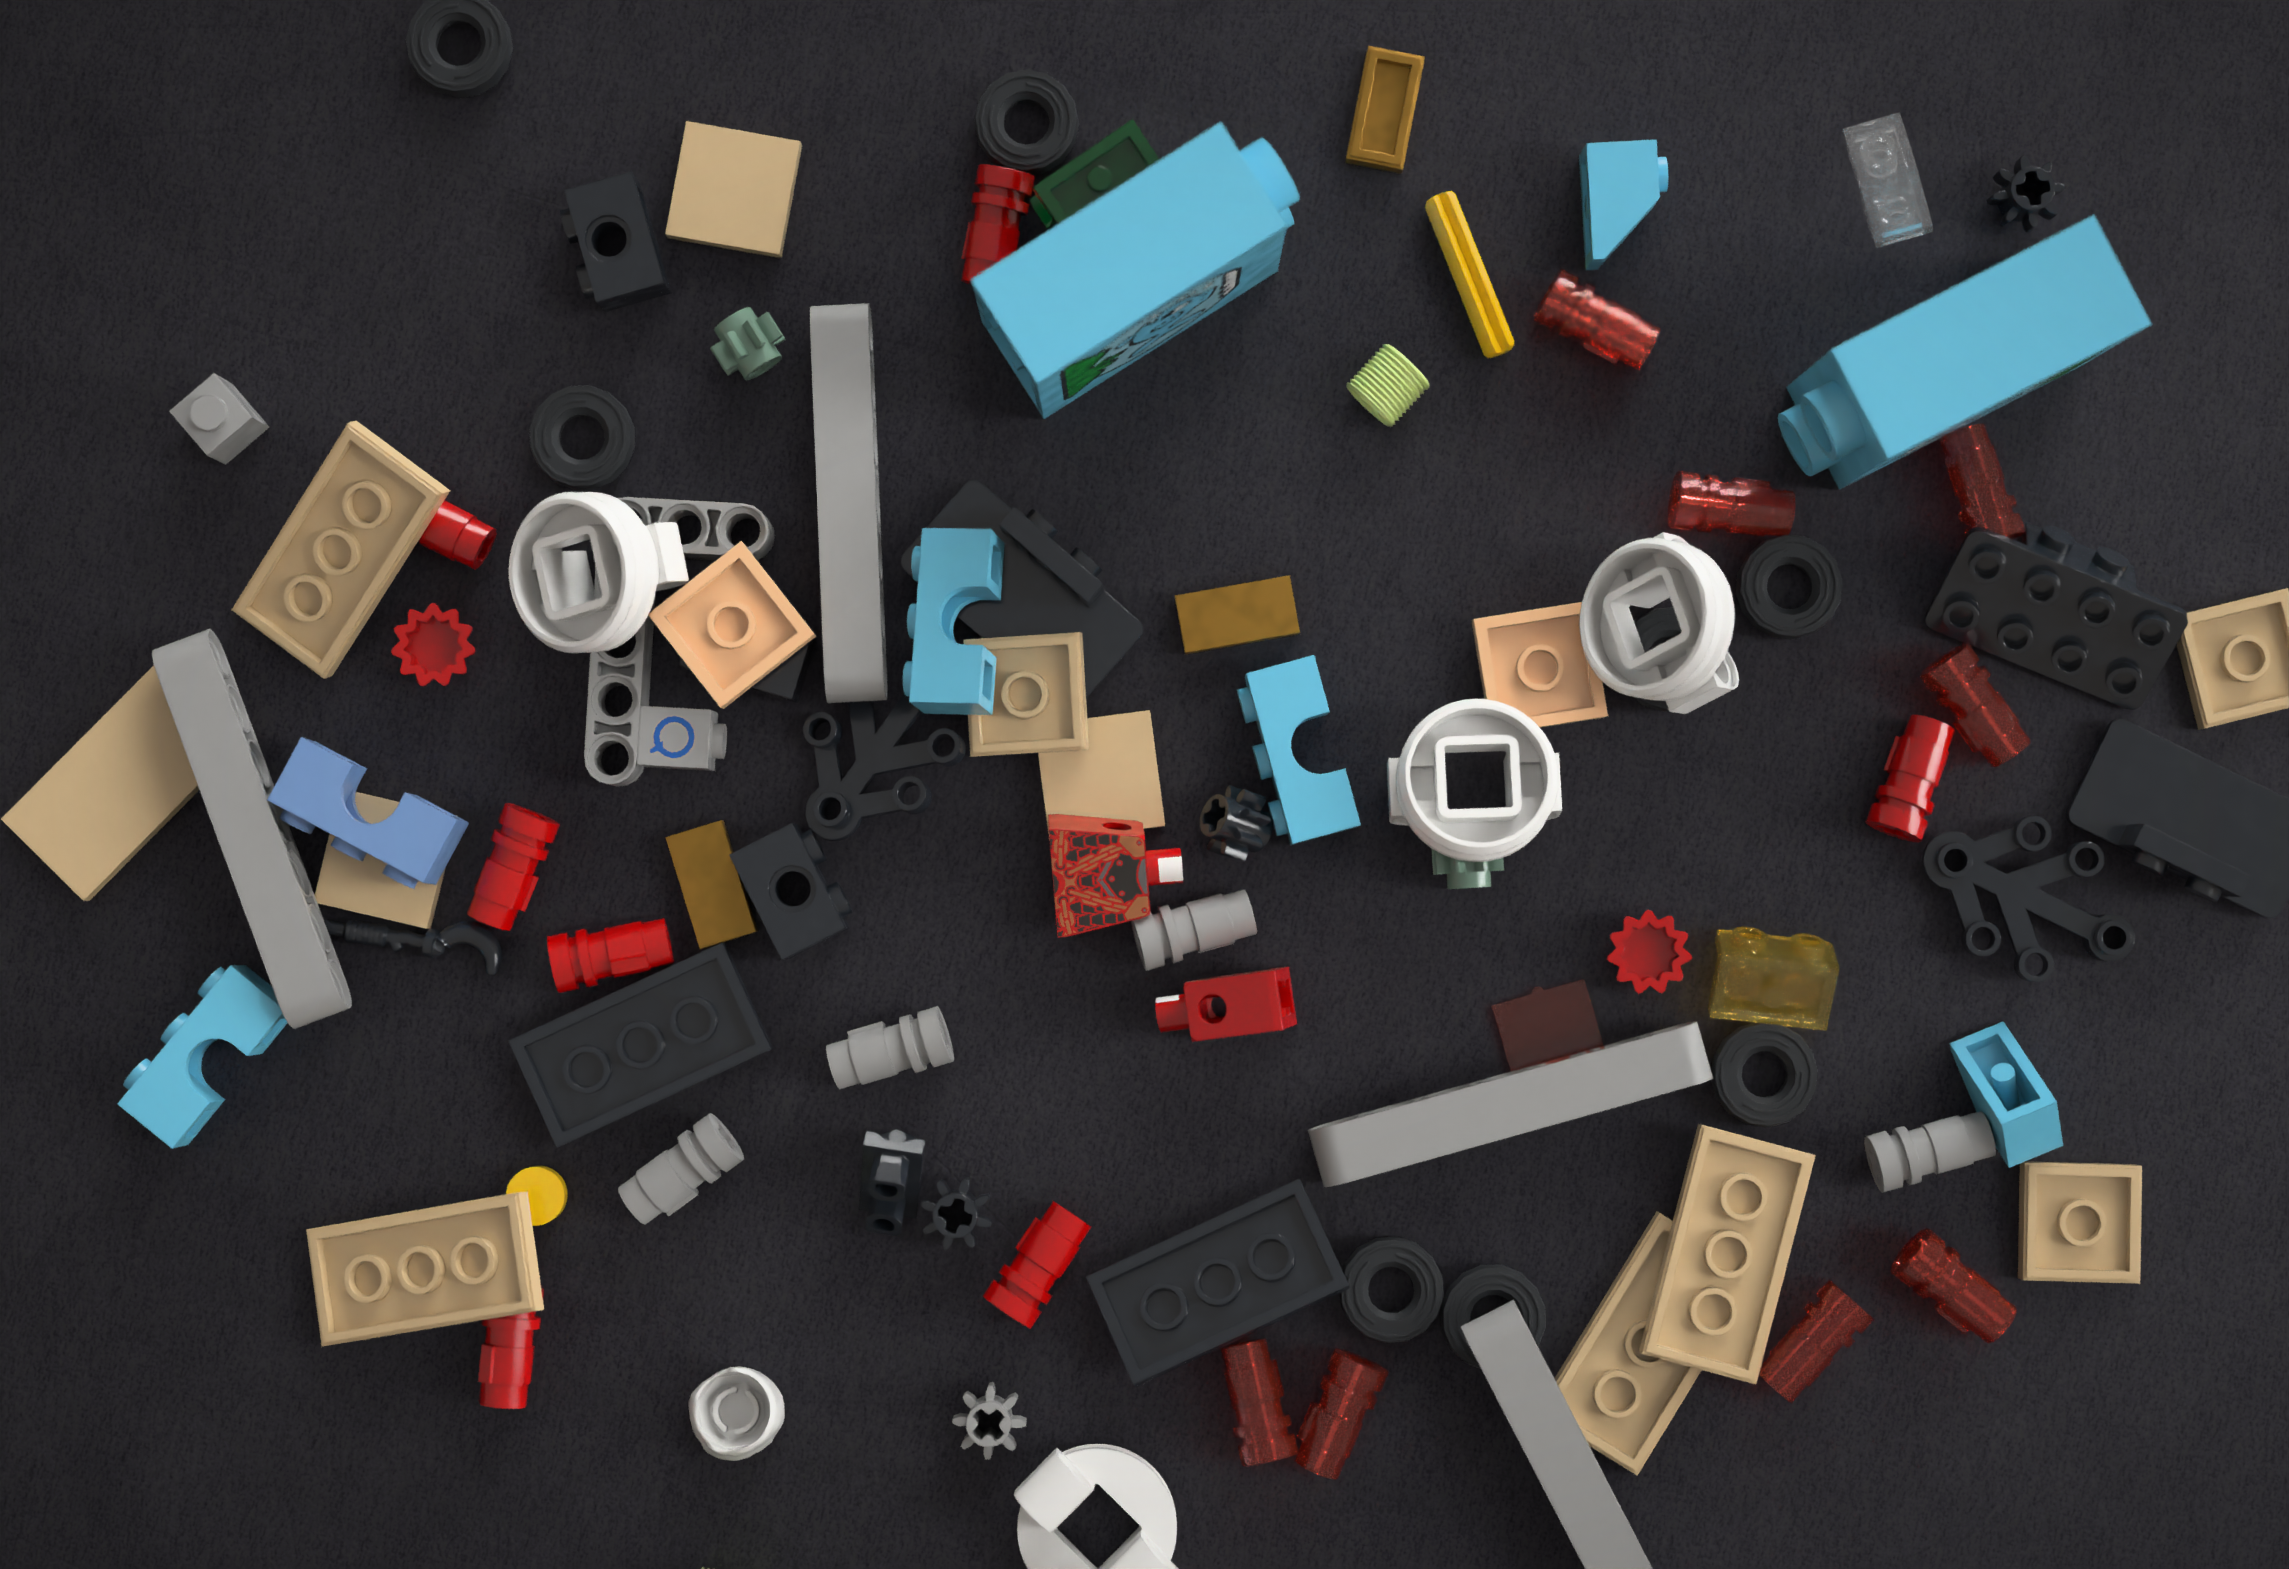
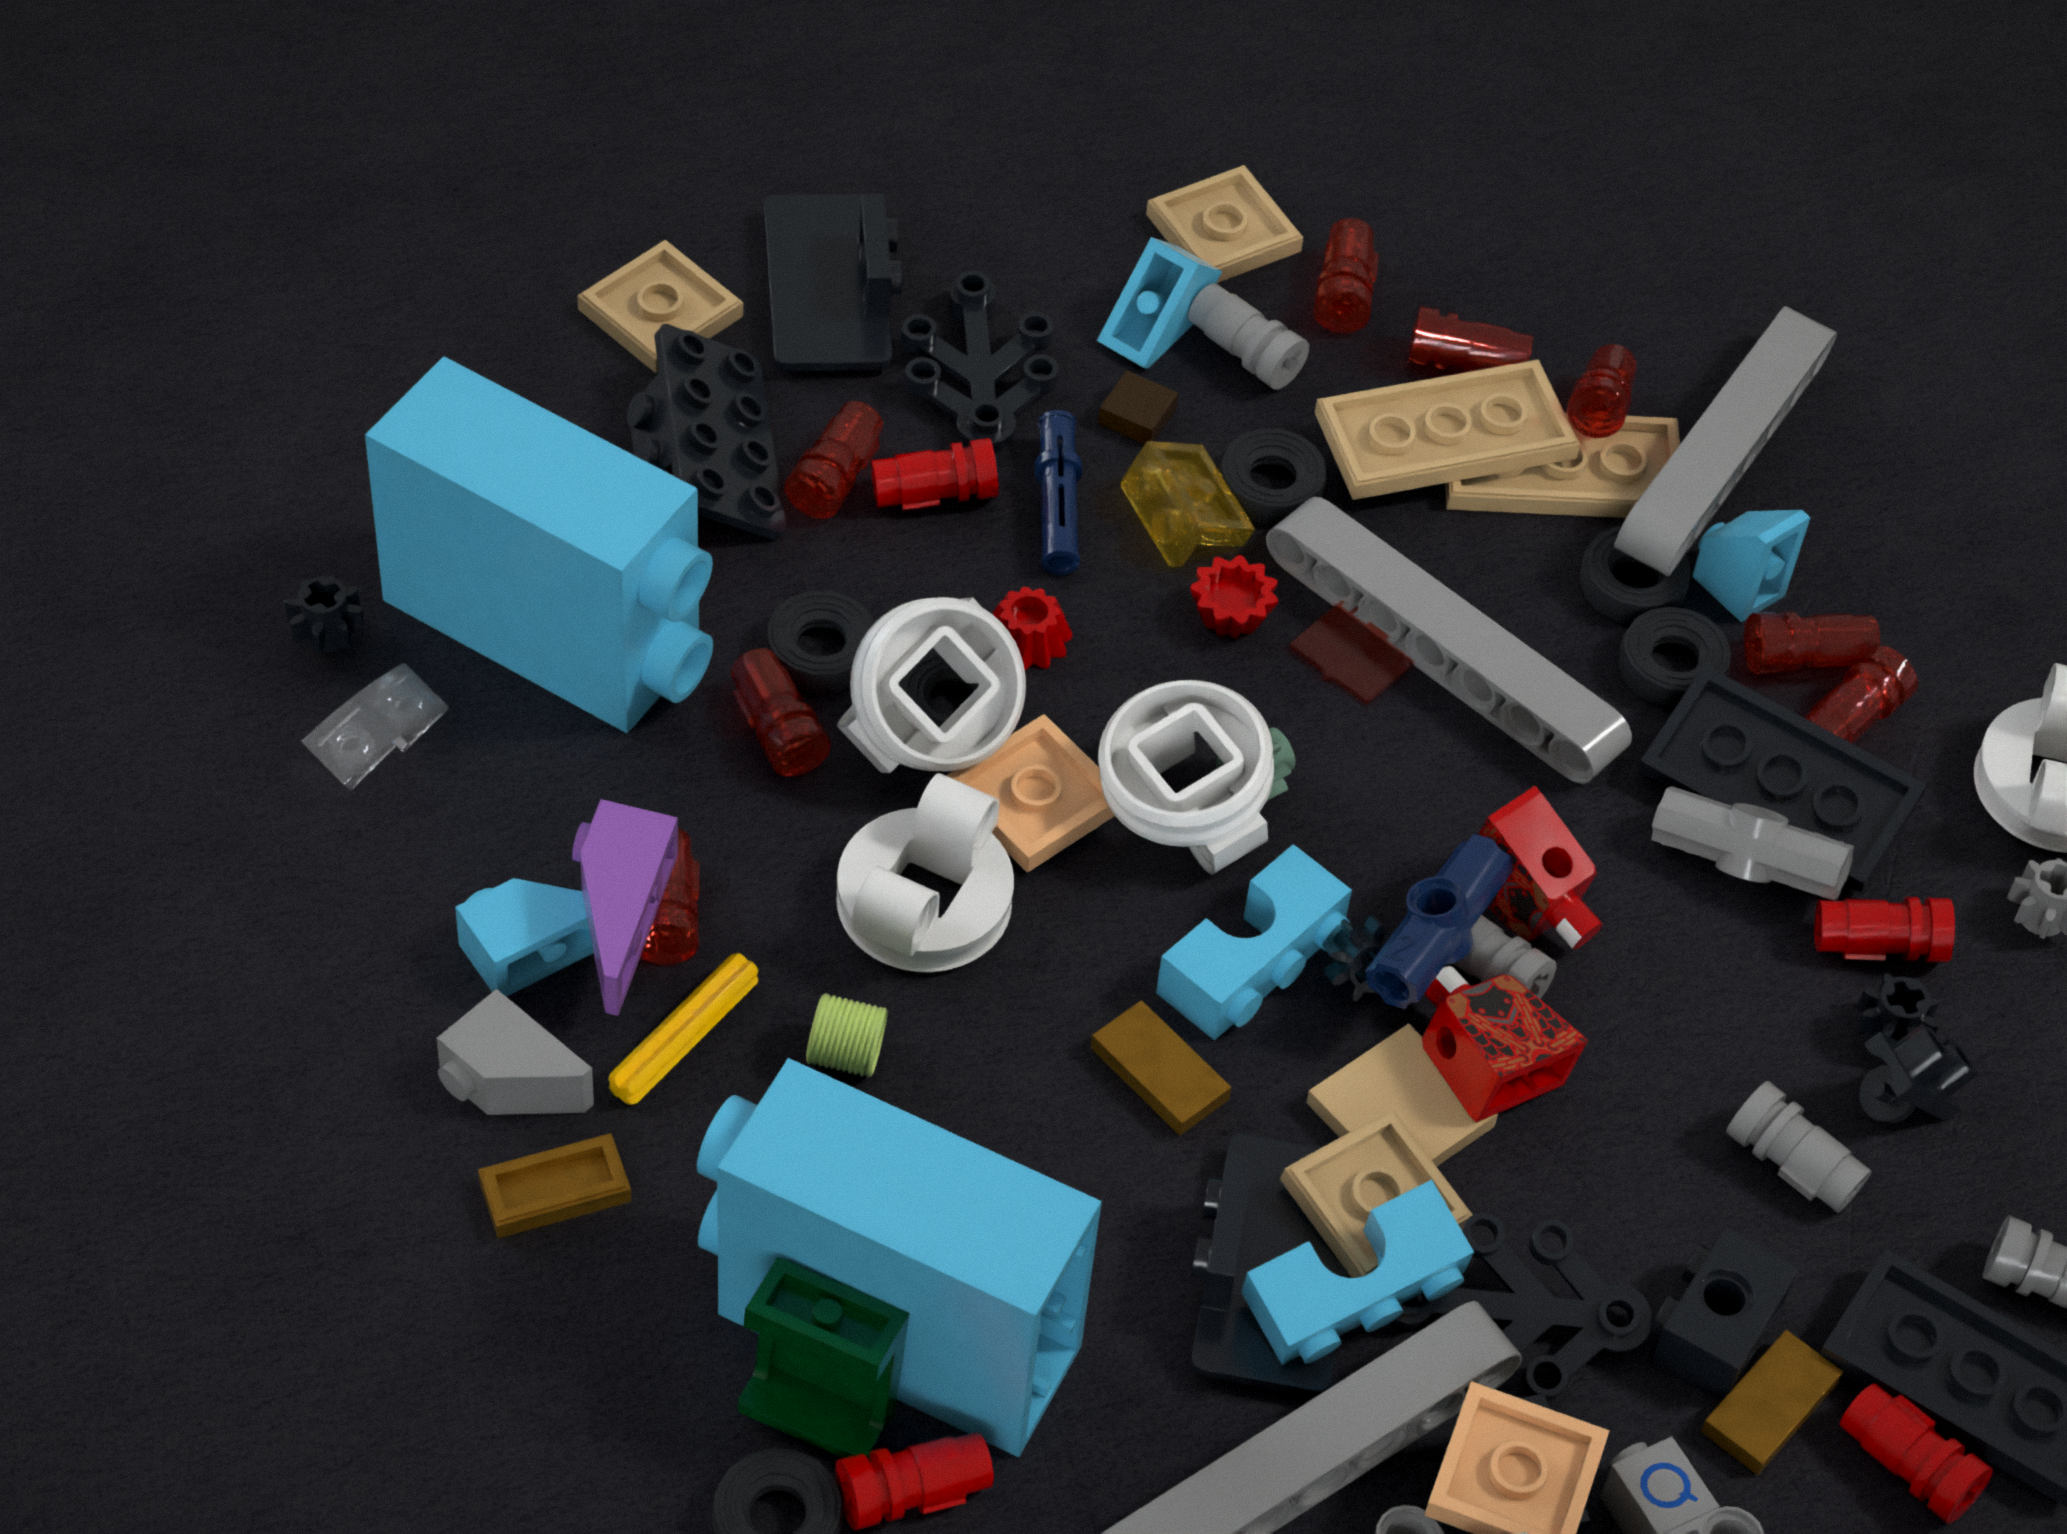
camera: 125 degrees left, 35 degrees down
none -> light grey slope [437,989,594,1115]
none -> medium lavender slope [572,799,678,1016]
none -> white piece [836,773,1014,972]
none -> red piece [991,586,1073,671]
none -> dark blue pin [1034,410,1082,575]
none -> dark brown tile [1098,370,1179,446]
none -> dark blue piece [1365,834,1513,1009]
none -> clear red axle [1567,344,1637,439]
none -> light grey piece [1651,786,1854,901]
none -> medium azure slope [1692,510,1811,622]

